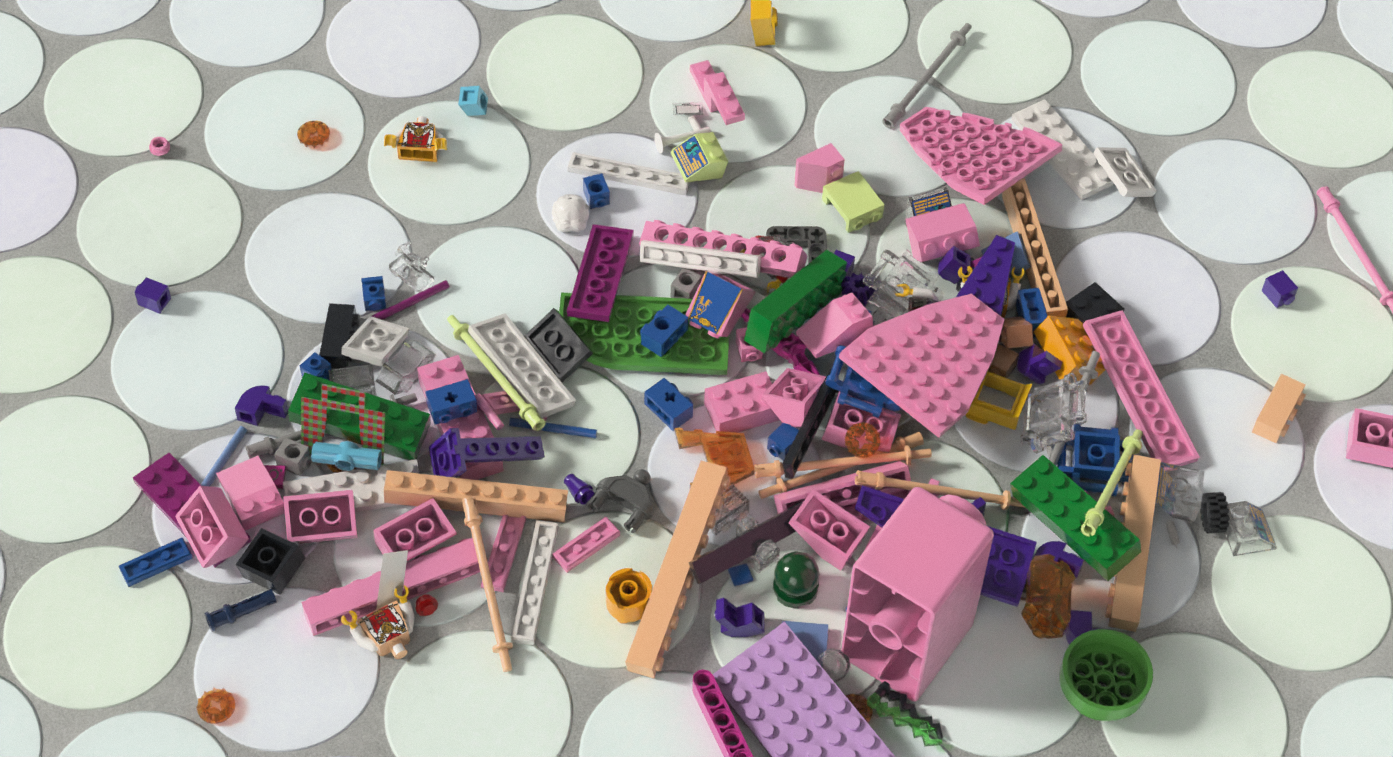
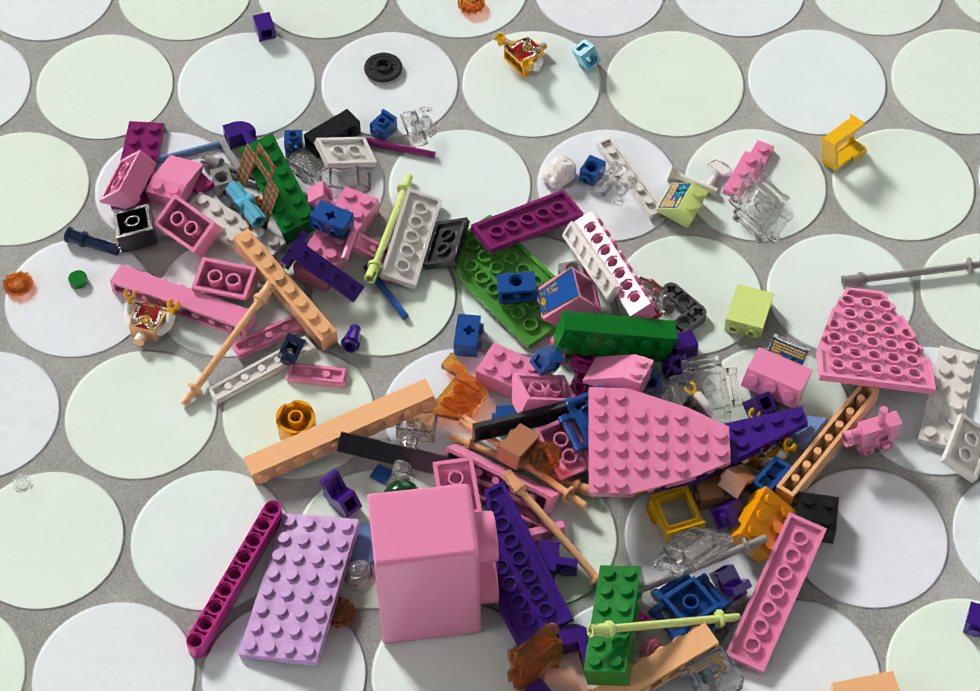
camera: 50 degrees right, 0 degrees up
blue tile [118,537,192,587] -> none
white sticker [376,550,408,610] -> none
red plate [415,594,438,616] -> none
dark grey connector [586,469,653,533] -> none
bright pink slope [794,143,845,193] -> none
clear neon green piece [867,681,943,747] -> none
none -> green tile [68,270,88,289]
none -> dark blue brick [277,333,306,366]
none -> bright pink brick [307,180,334,209]
none -> black wheel [364,52,402,82]
none -> nougat piece [496,423,540,470]
none -> blue brick [529,345,565,376]
none -> clear piece [593,161,638,206]
none -> dark purple brick [709,564,752,603]
none -> clear brick [729,173,794,244]
none -> bright pink piece [841,406,903,456]

